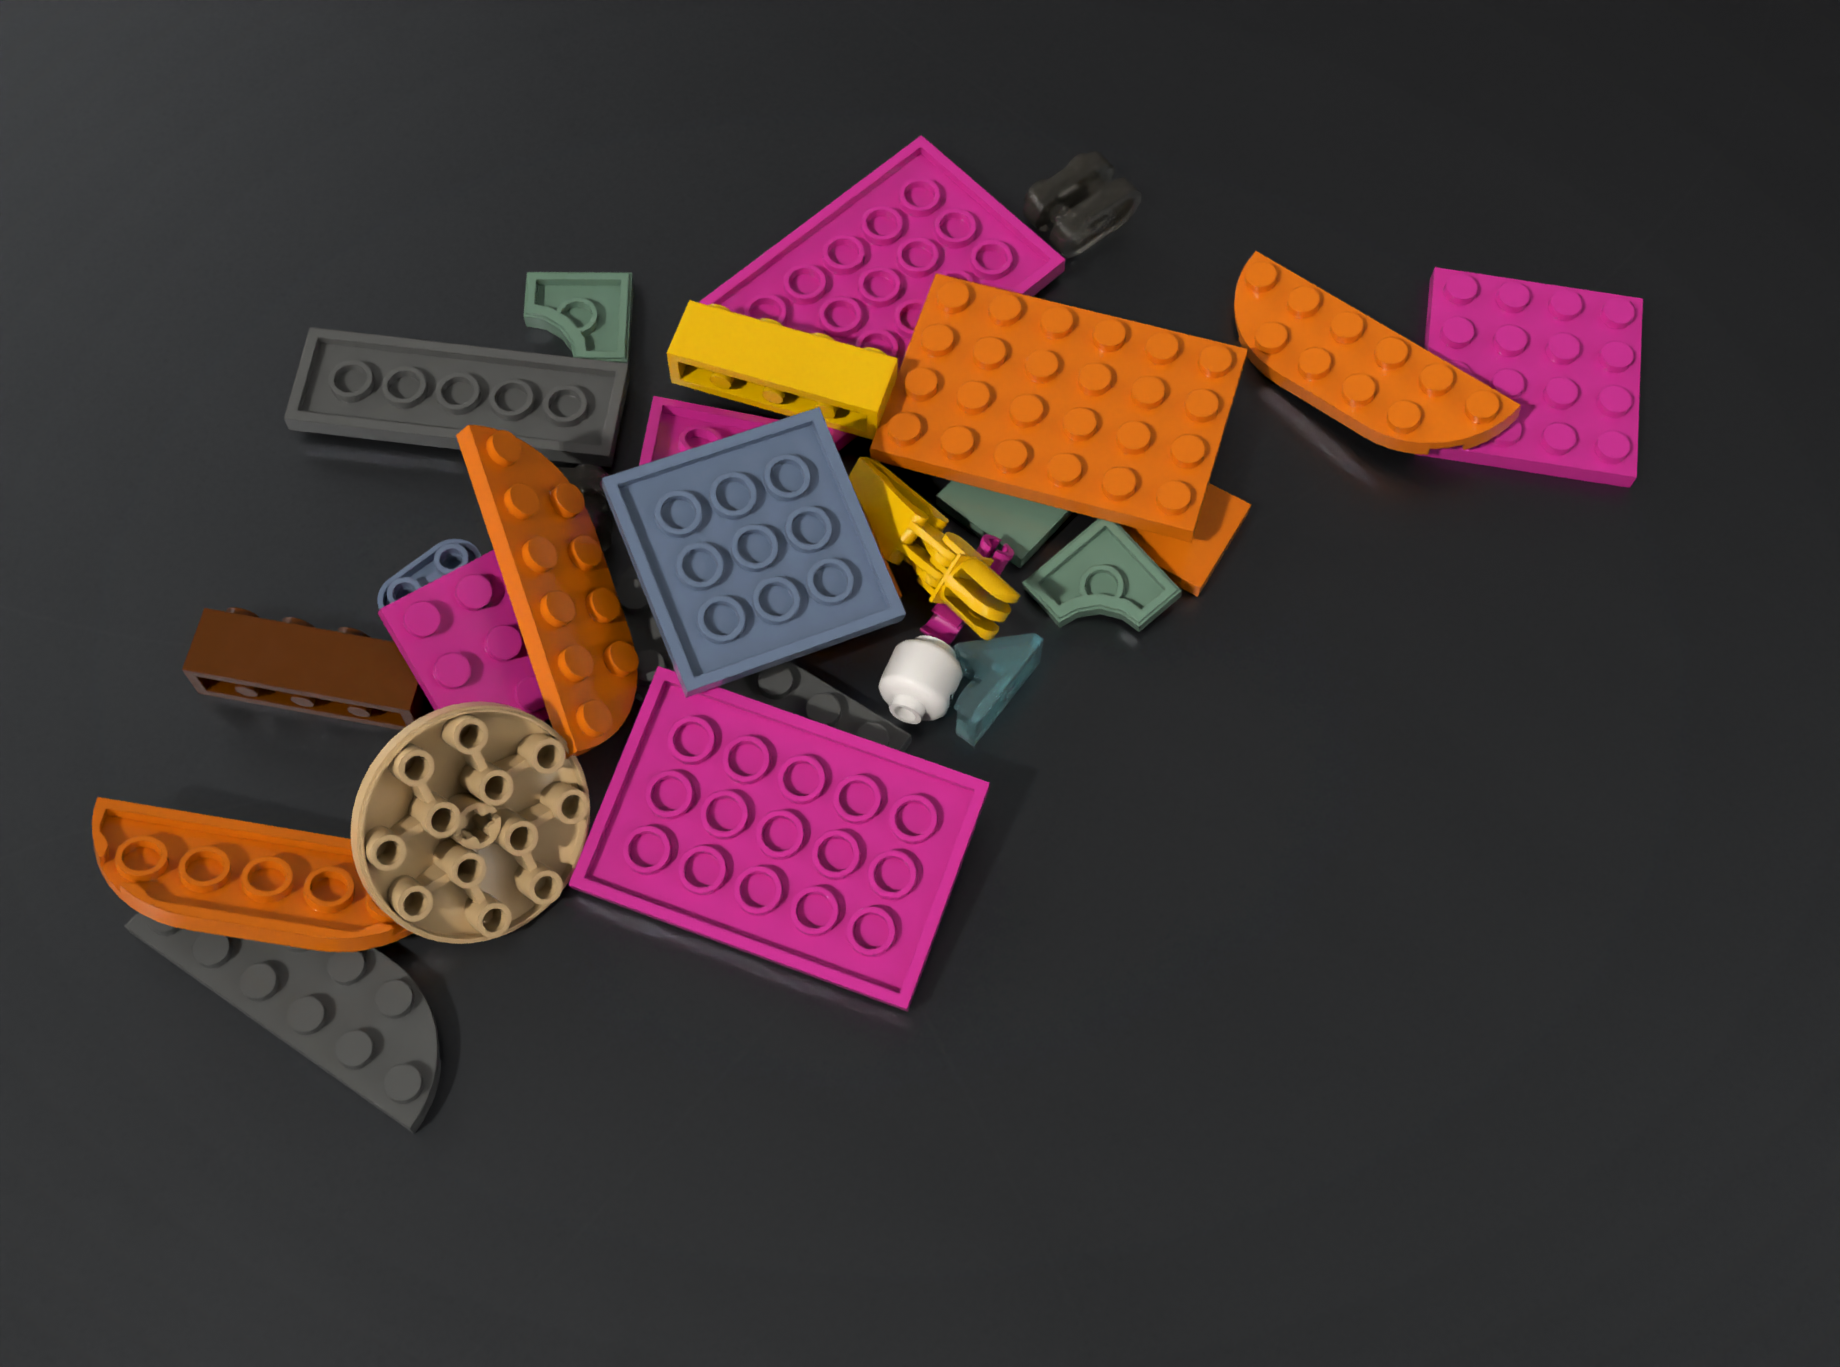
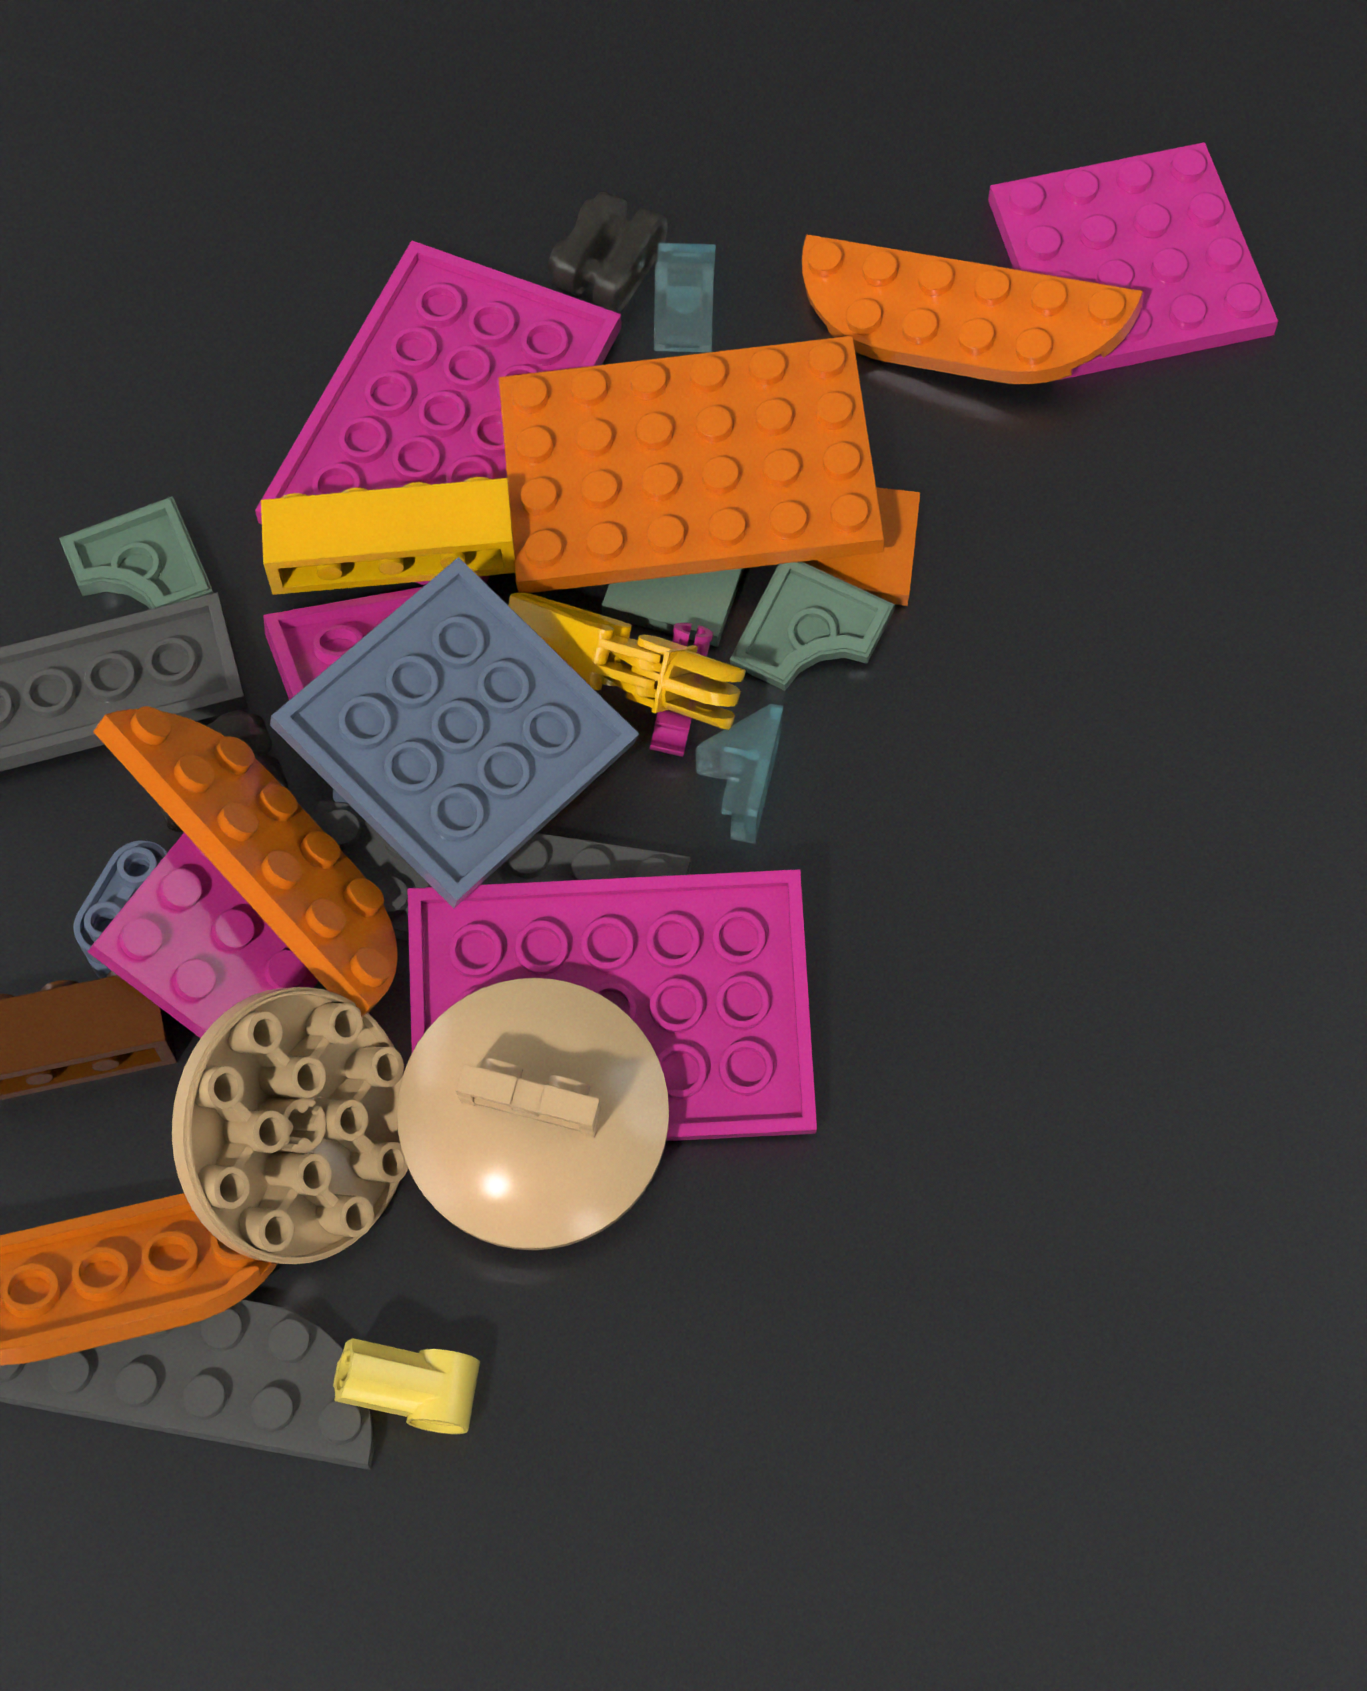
camera: 20 degrees left, 0 degrees up
white head [878,635,963,724] -> none
none -> light yellow piece [333,1338,480,1434]
none -> tan bracket [397,978,669,1250]
none -> clear light blue slope [654,243,715,352]

